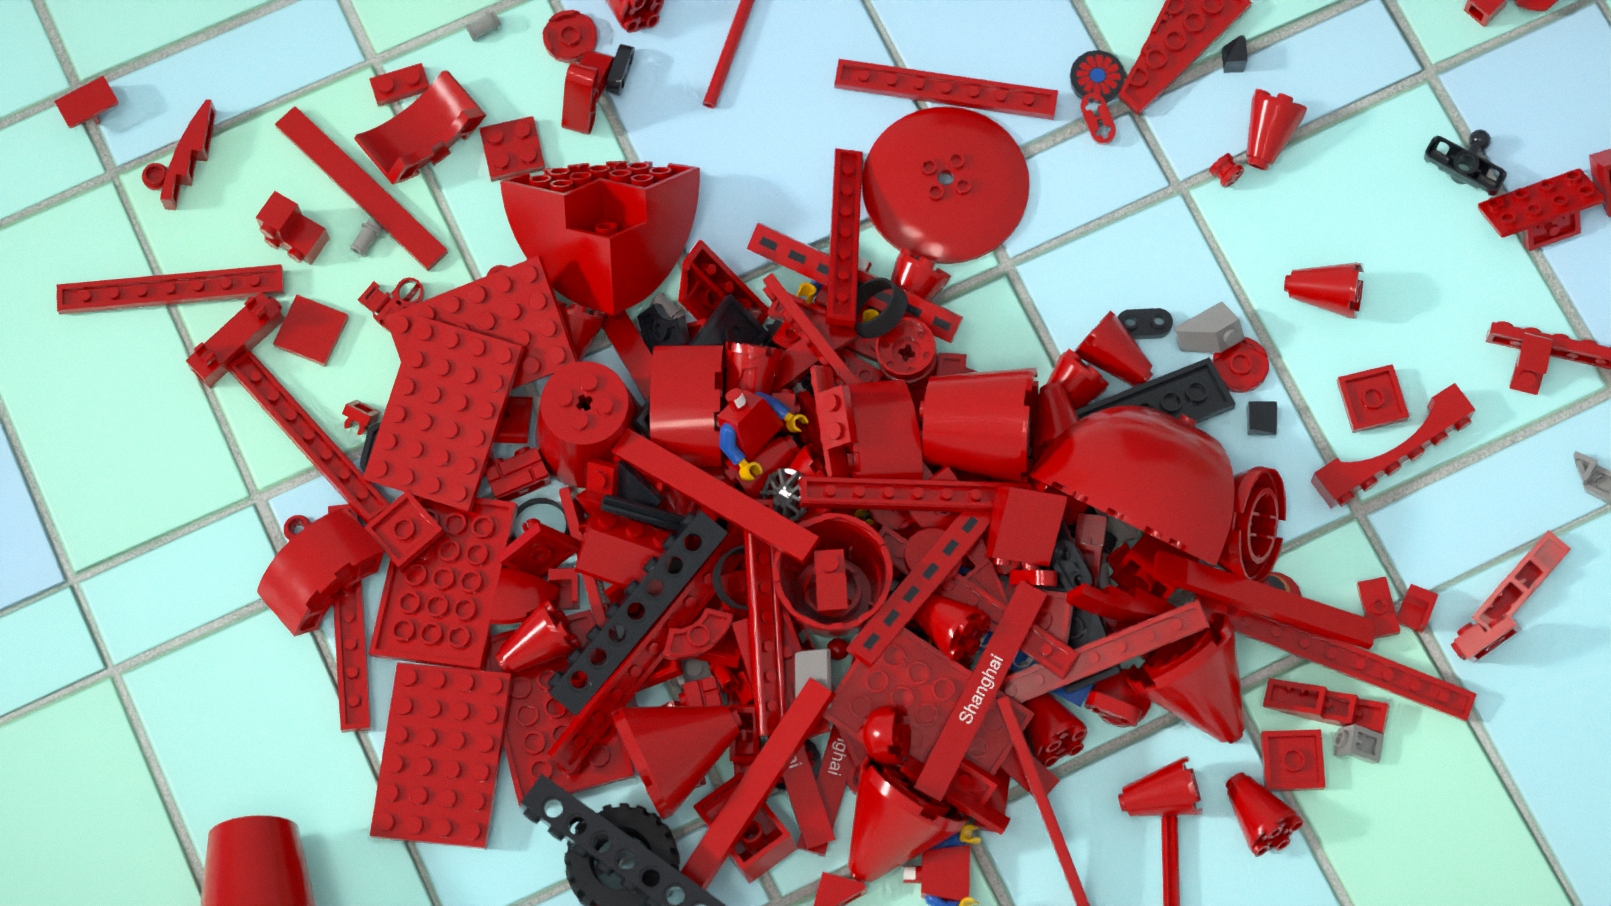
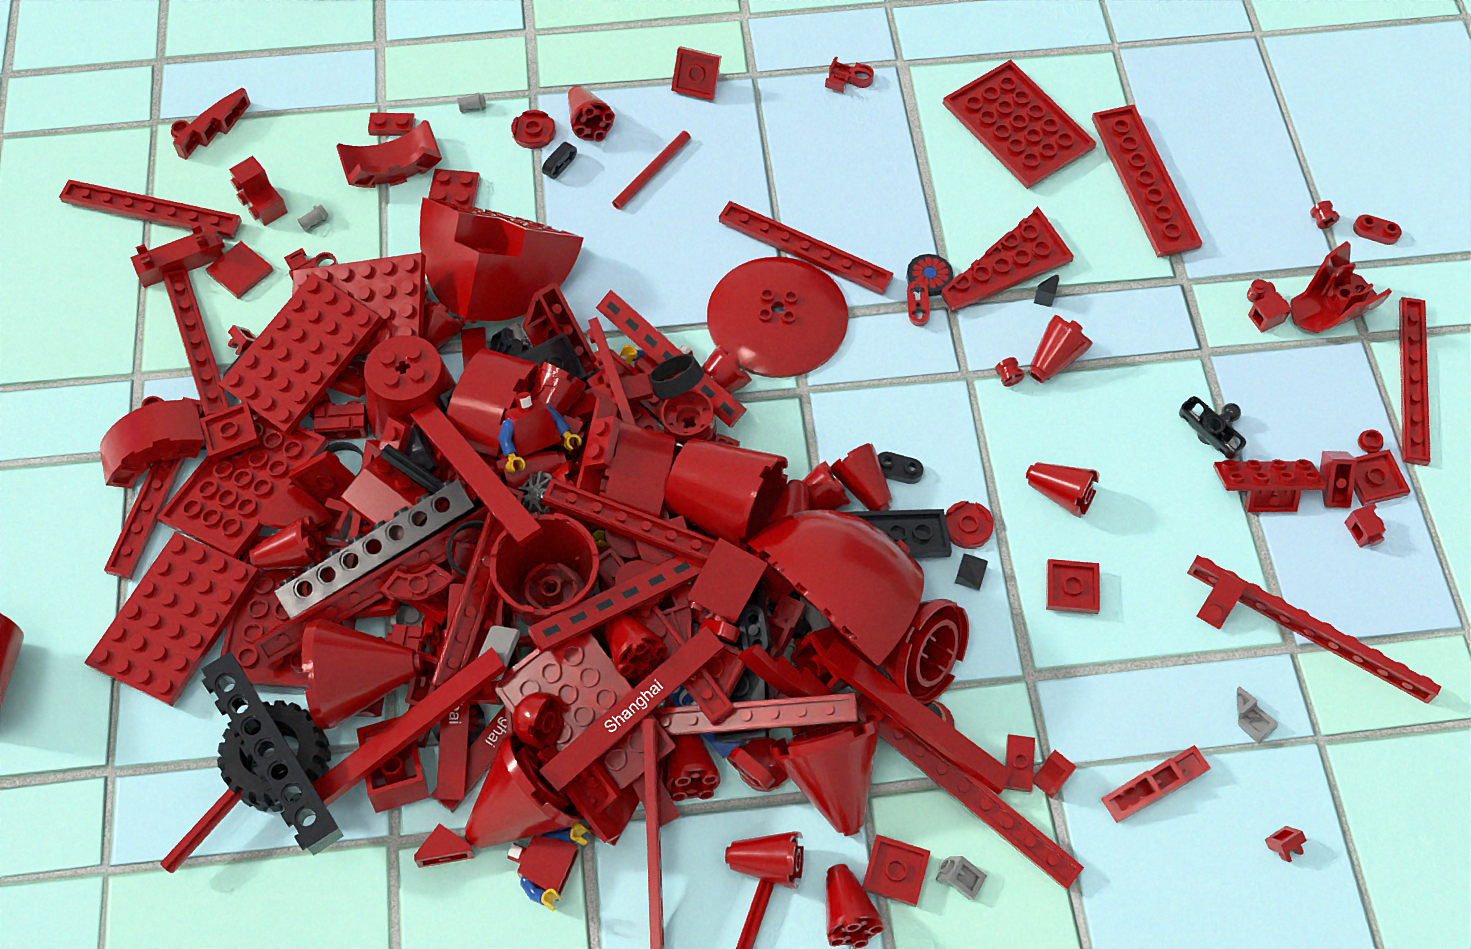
camera: 15 degrees right, 10 degrees down
red panel [54,75,119,129] -> none
red tile [275,106,448,271] -> none
red beam [561,50,615,135] -> none
red slope [814,549,848,612] -> none
red tile [826,148,863,328] -> none
light grey slope [1174,301,1245,353] -> none
red slope [1263,678,1390,735] -> none
red arch [1311,383,1475,509] -> none
plate [1450,615,1522,663] -> none

